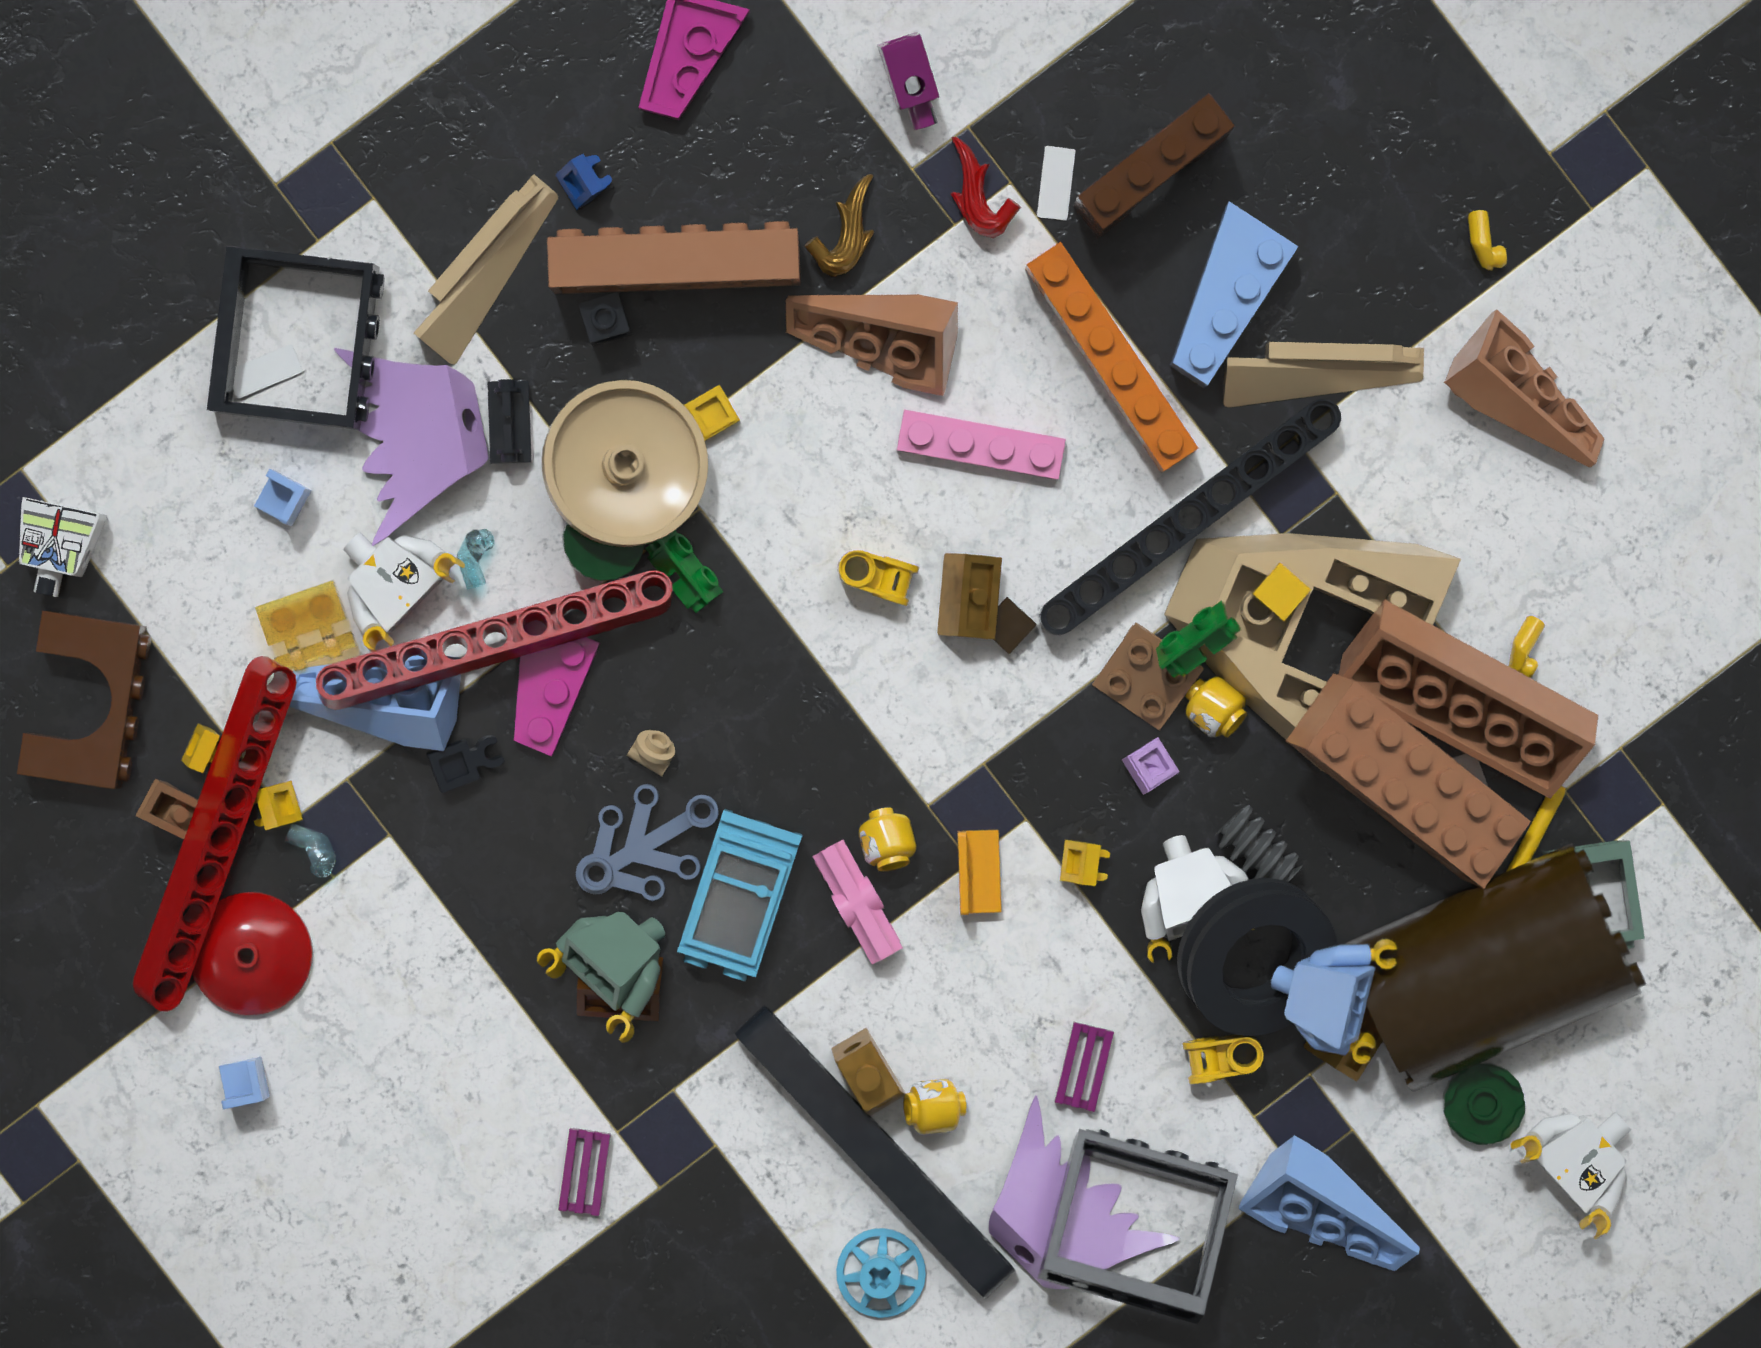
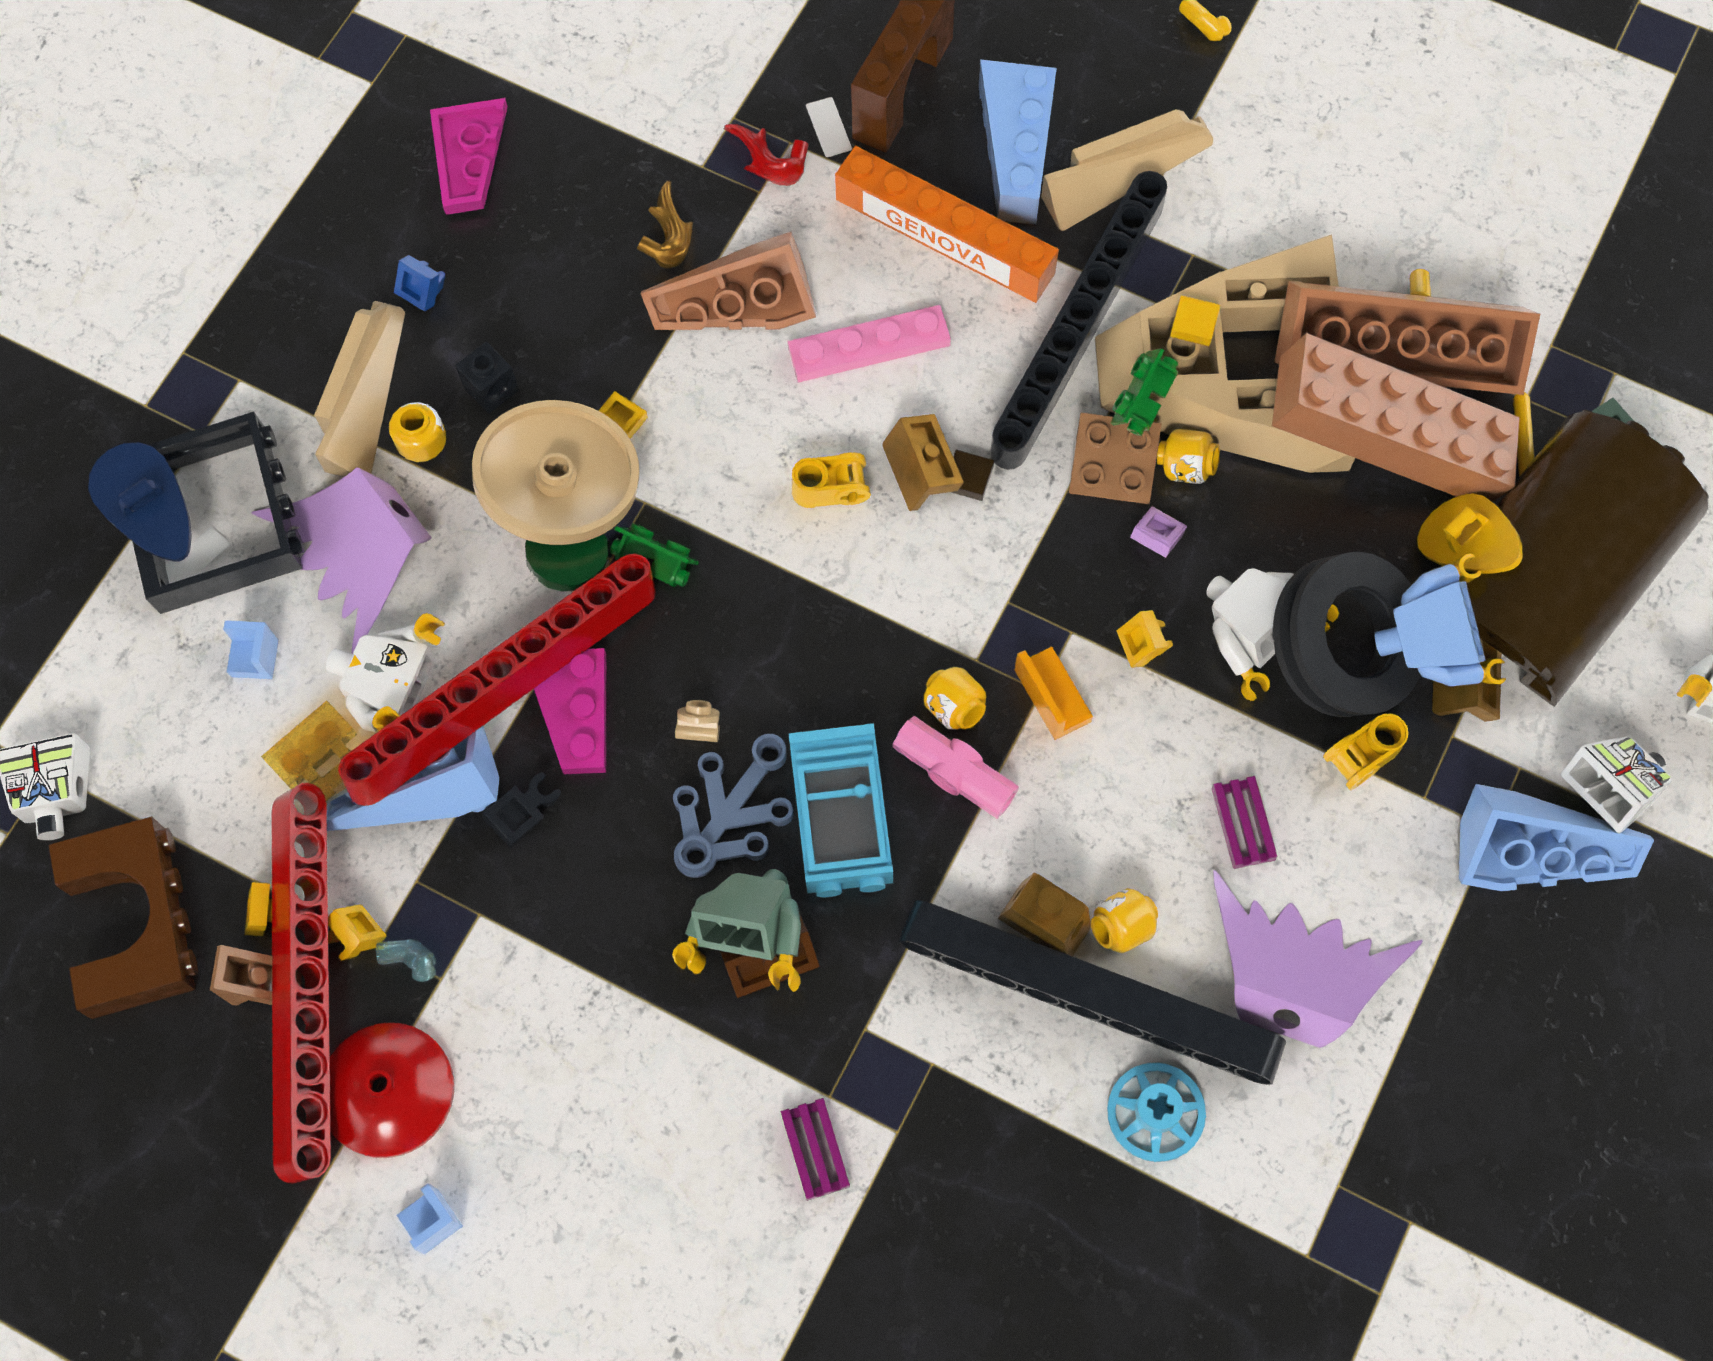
camera: 20 degrees left, 20 degrees down
clear light blue arm [457,529,494,590] -> none
black hinge [487,379,532,464] -> none
nougat brick [547,222,801,294] -> none
magenta torso [877,32,940,130] -> none
window [1038,1129,1238,1324] -> none
dark grey piece [1215,805,1303,882] -> none
dark green tile [1443,1063,1525,1145] -> none
nougat wedge [1444,309,1605,468] -> none
none -> dark blue shield [88,442,192,562]
none -> yellow head [389,402,446,462]
none -> yellow shield [1417,493,1523,574]
none -> white torso [1560,736,1672,834]

